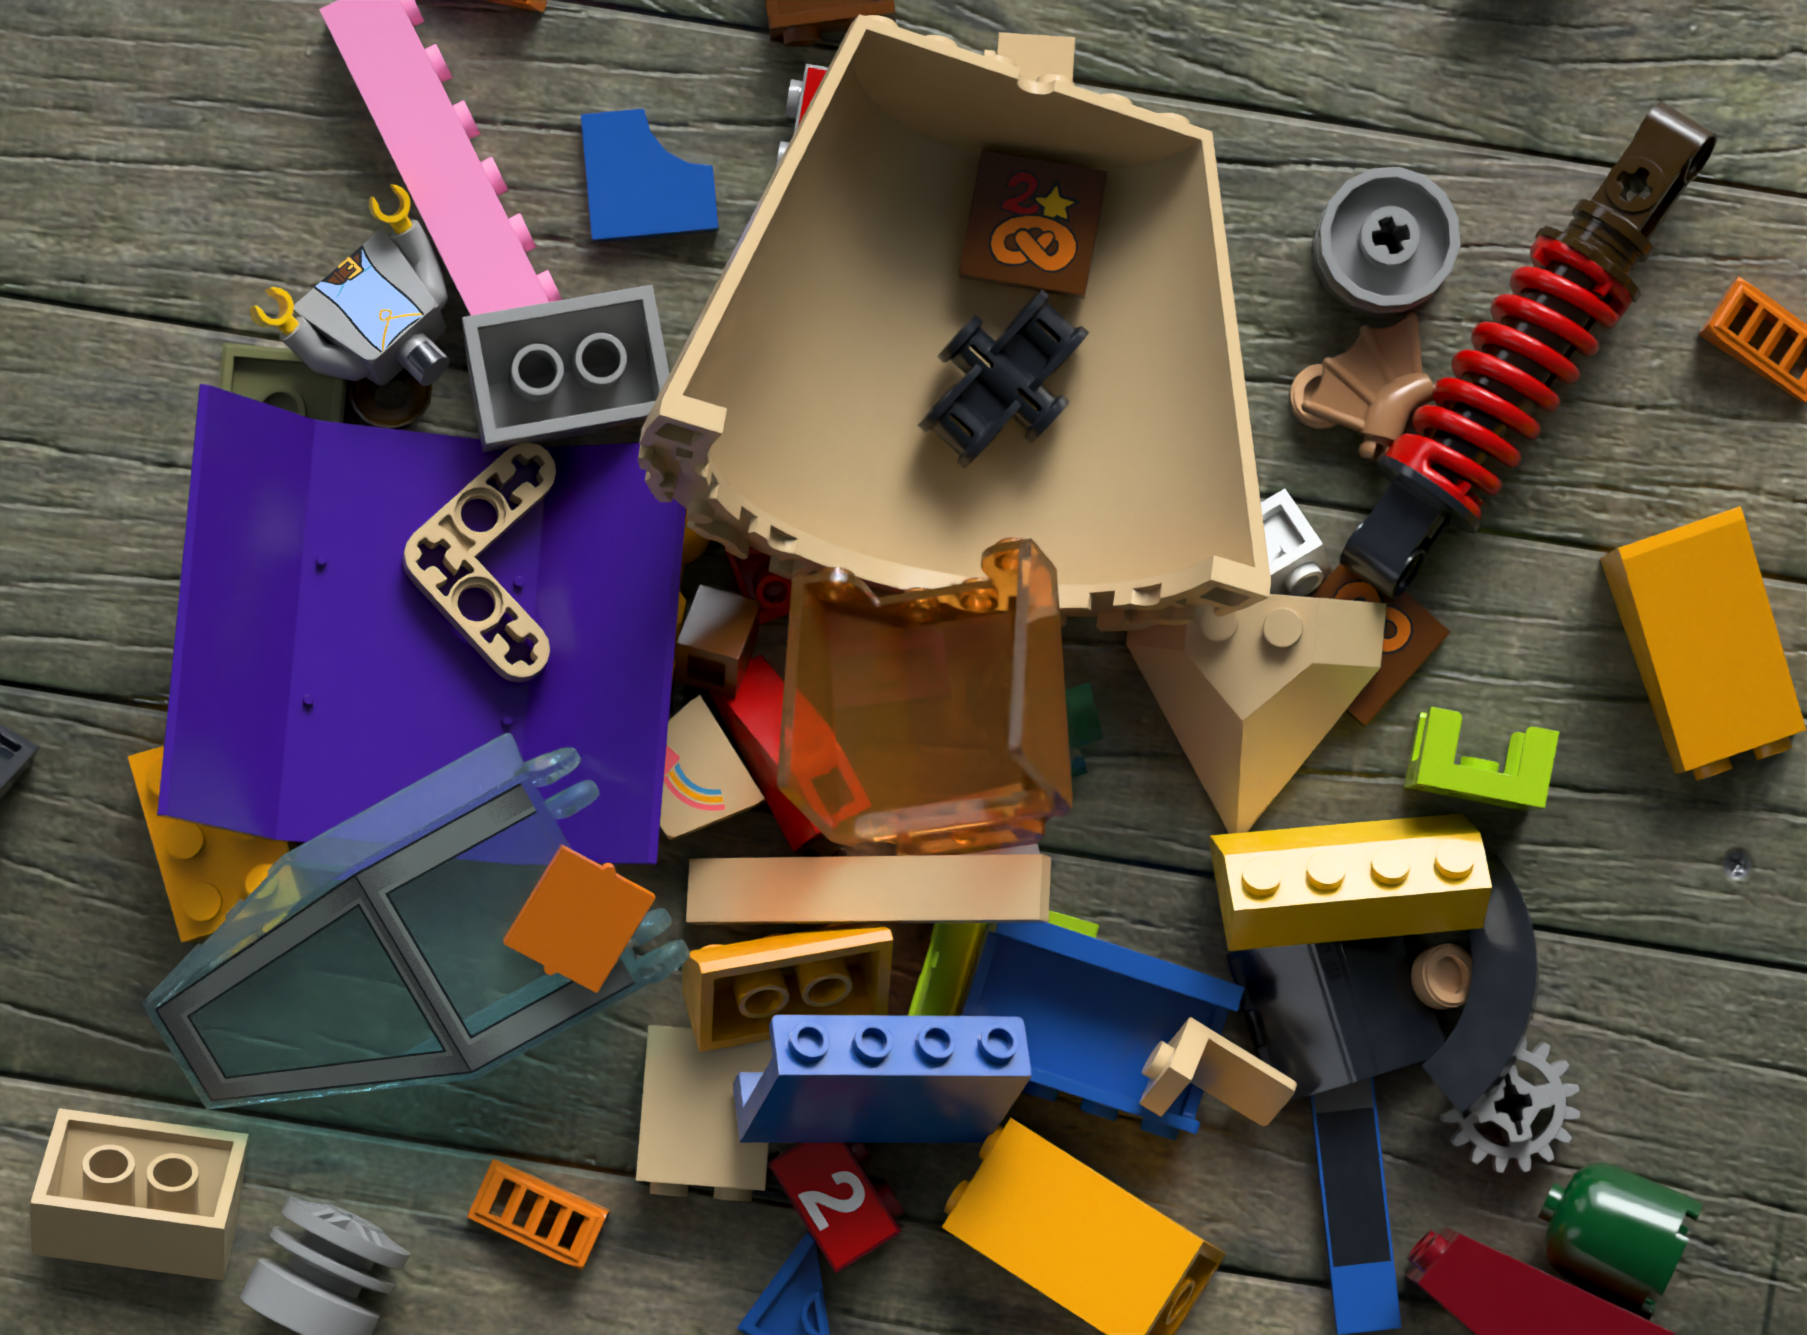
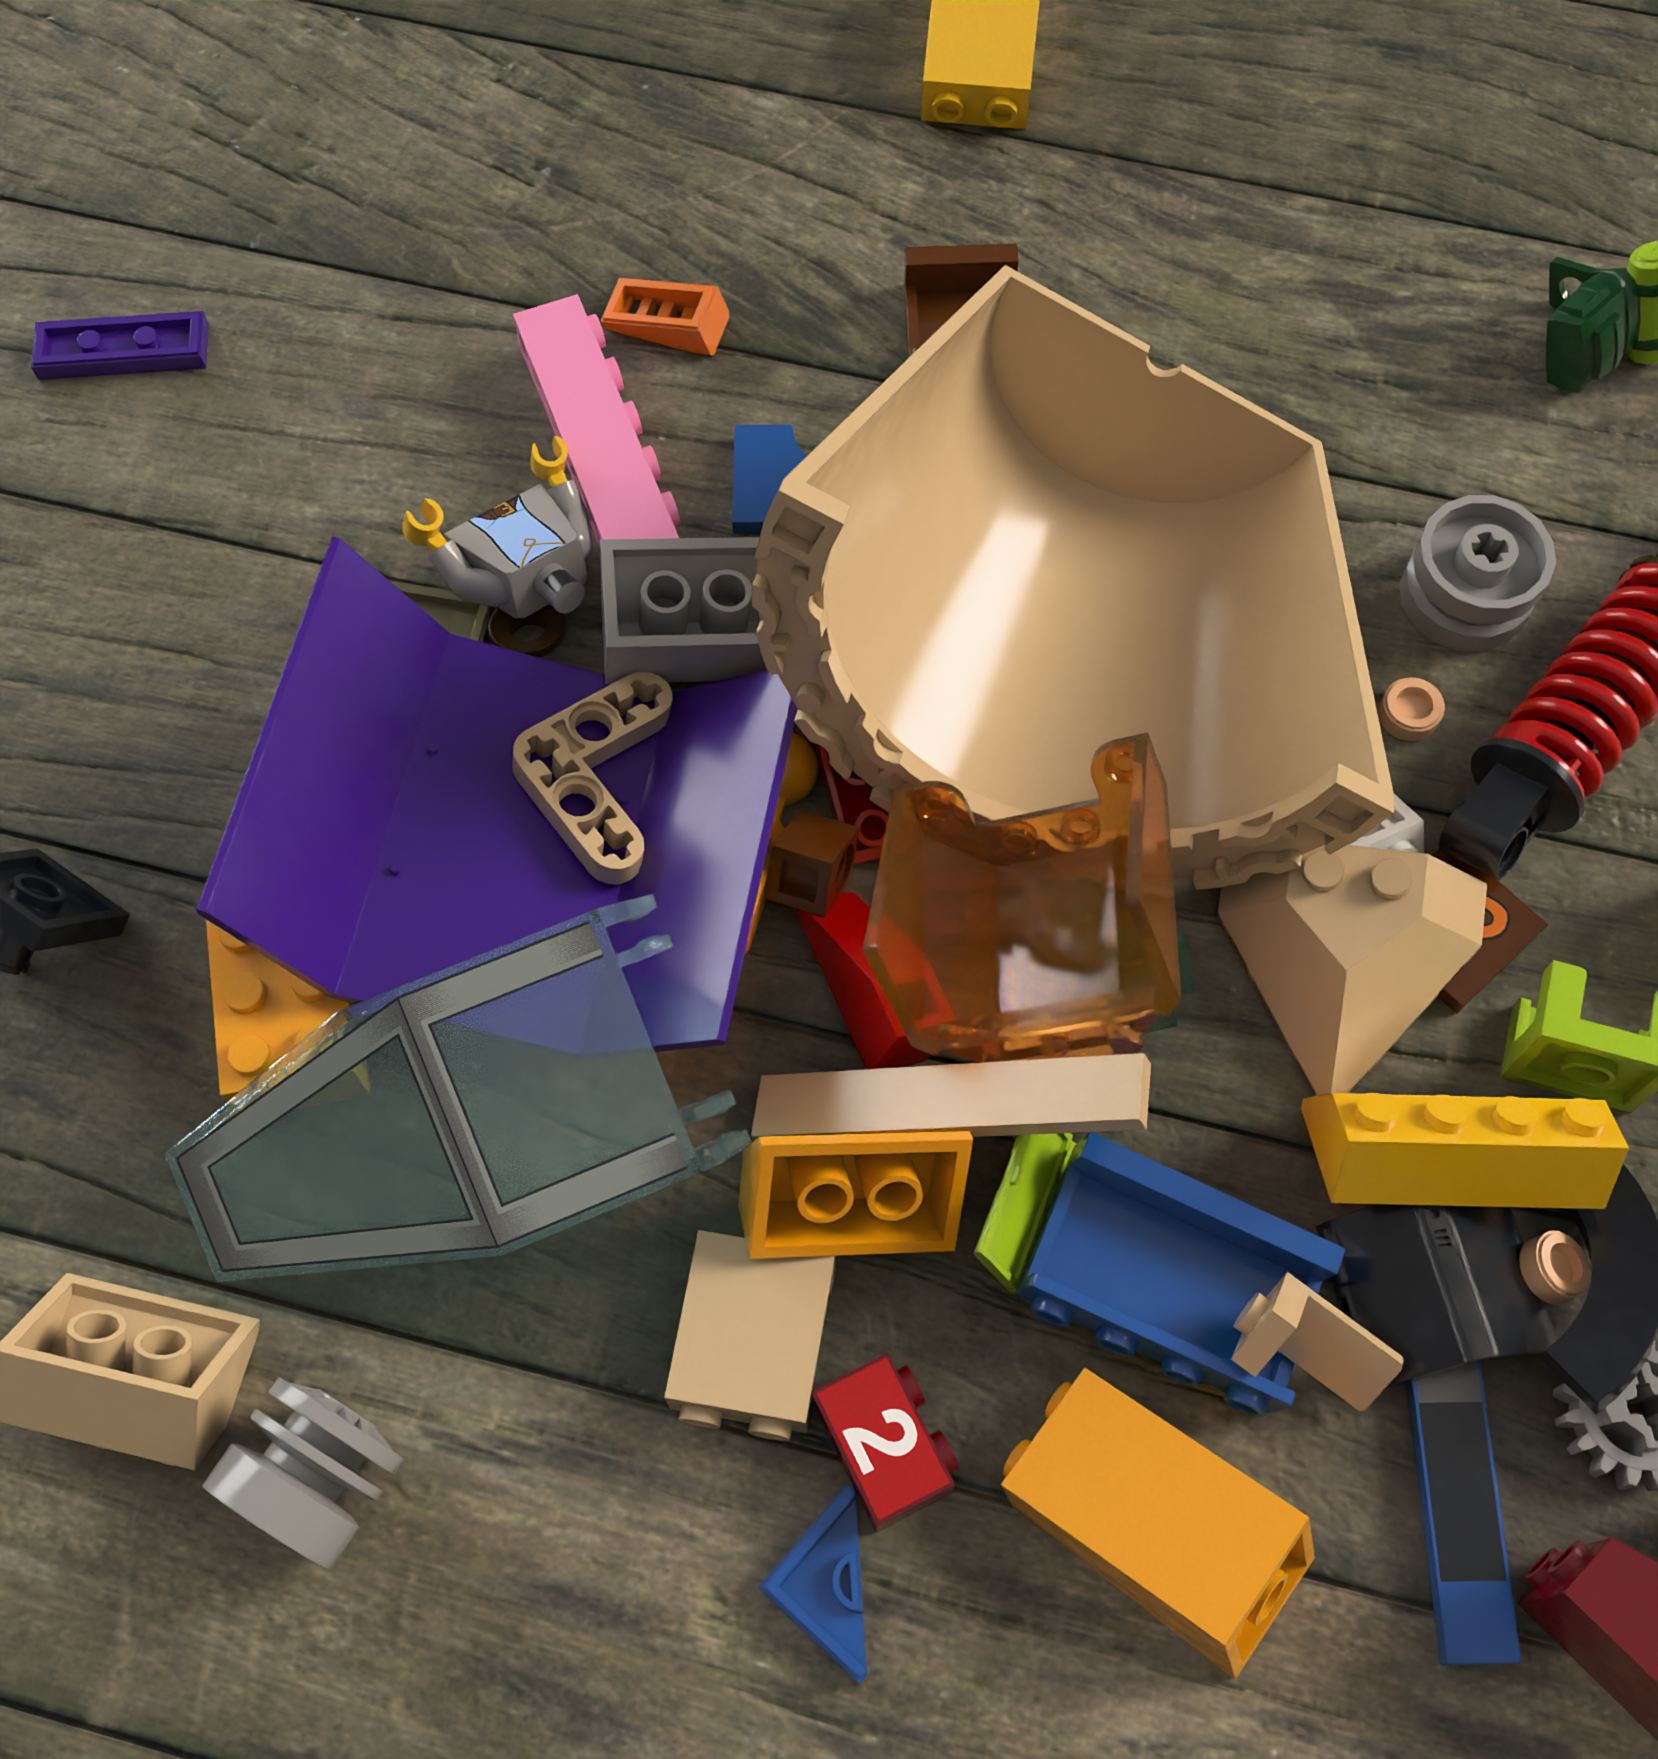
camera: 10 degrees right, 20 degrees down
orange slope [467,1158,610,1271] -> none
orange piece [503,844,656,993] -> none
tan torso [660,695,766,841] -> none
blue panel [733,1015,1032,1143] -> none
black axle [917,289,1089,469] -> none
reddish brown tile [959,150,1107,299] -> none
medium nougat arm [1301,312,1434,462] -> none

